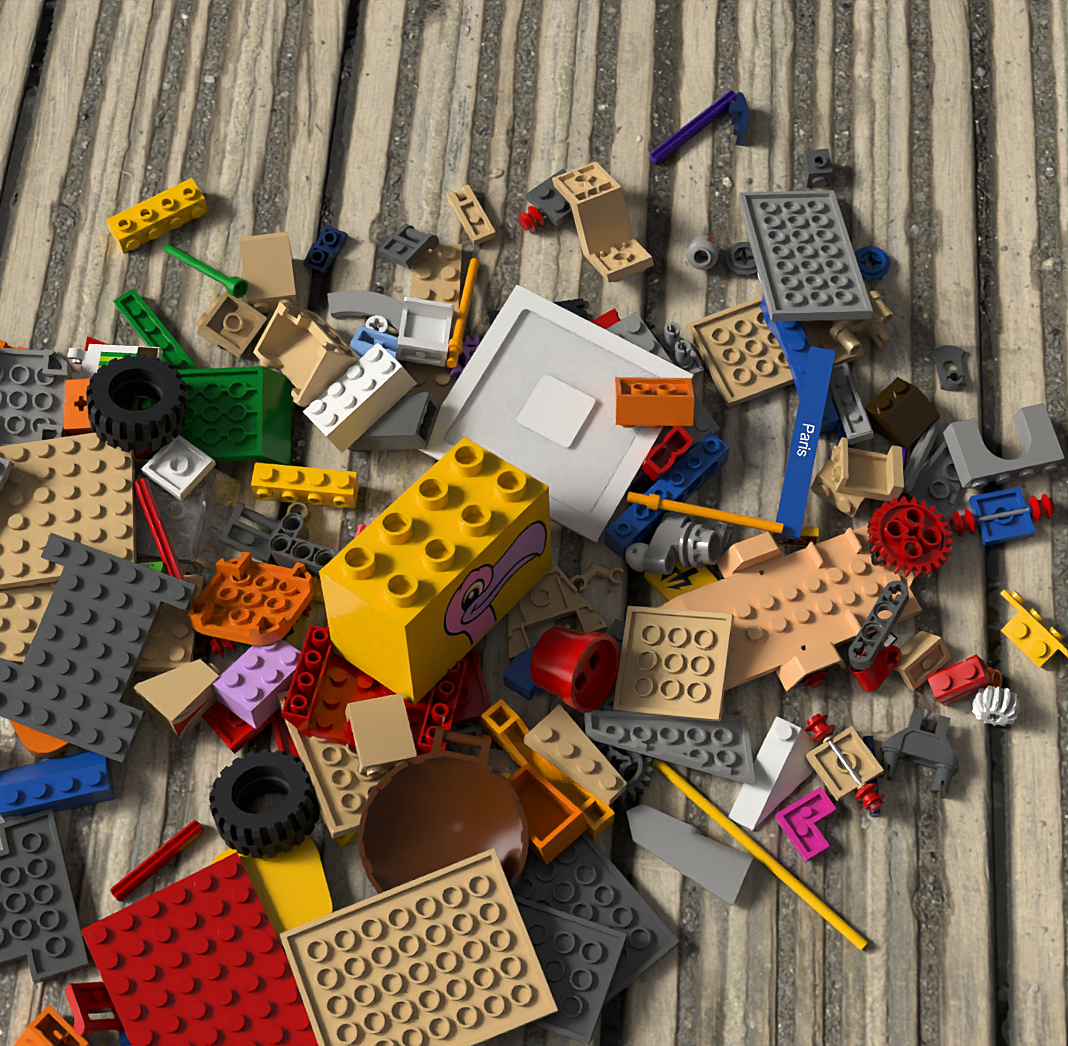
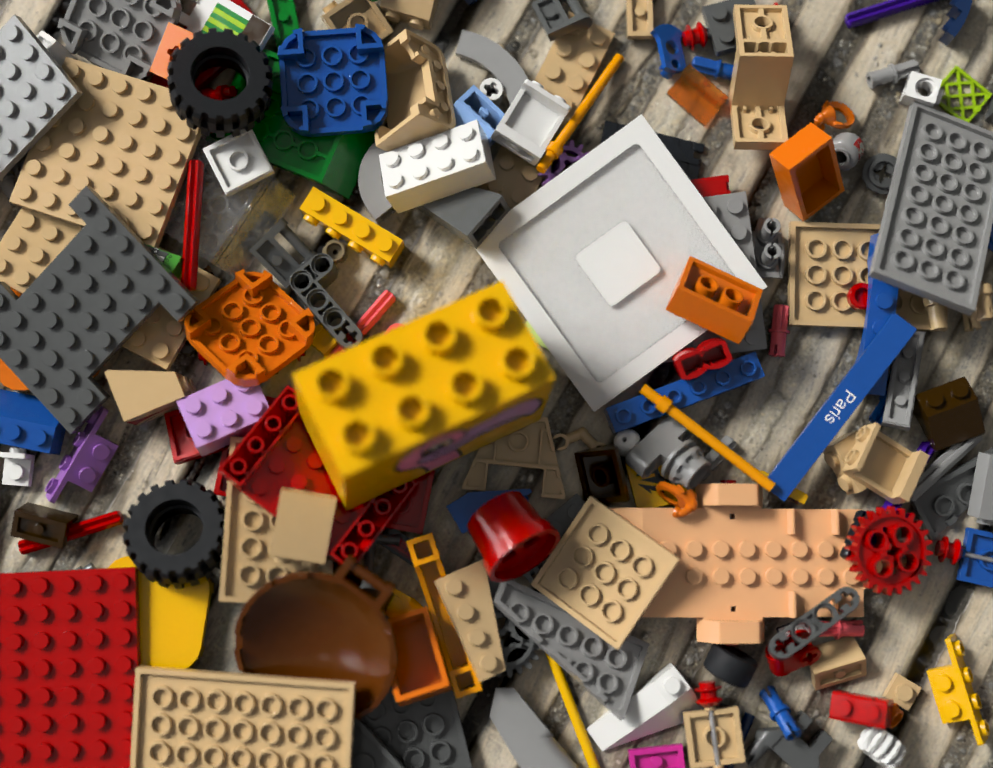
camera: 25 degrees right, 20 degrees up
none -> white bracket [0,447,35,487]
none -> dark brown panel [10,502,78,549]
none -> medium lavender bracket [45,406,119,503]
none -> blue tile [277,24,389,137]
none -> light grey arch [358,143,396,225]
none -> dark brown slope [574,443,630,503]
none -> blue piece [650,24,687,79]
none -> orange piece [656,481,698,518]
none -> clear orange panel [667,63,728,126]
none -> blue axle [691,56,733,80]
none -> black tyre [703,643,758,688]
none -> blue pin [759,685,802,741]
none -> coral axle [768,304,790,357]
none -> orange piece [769,123,845,221]
none -> coral axle [809,620,865,639]
none -> orange piece [813,100,855,131]
none -> red tile [847,283,868,310]
none -> light grey axle [866,59,920,89]
none -> tan plate [882,673,921,711]
none -> white brick [899,71,944,108]
none -> lime window [938,65,992,122]

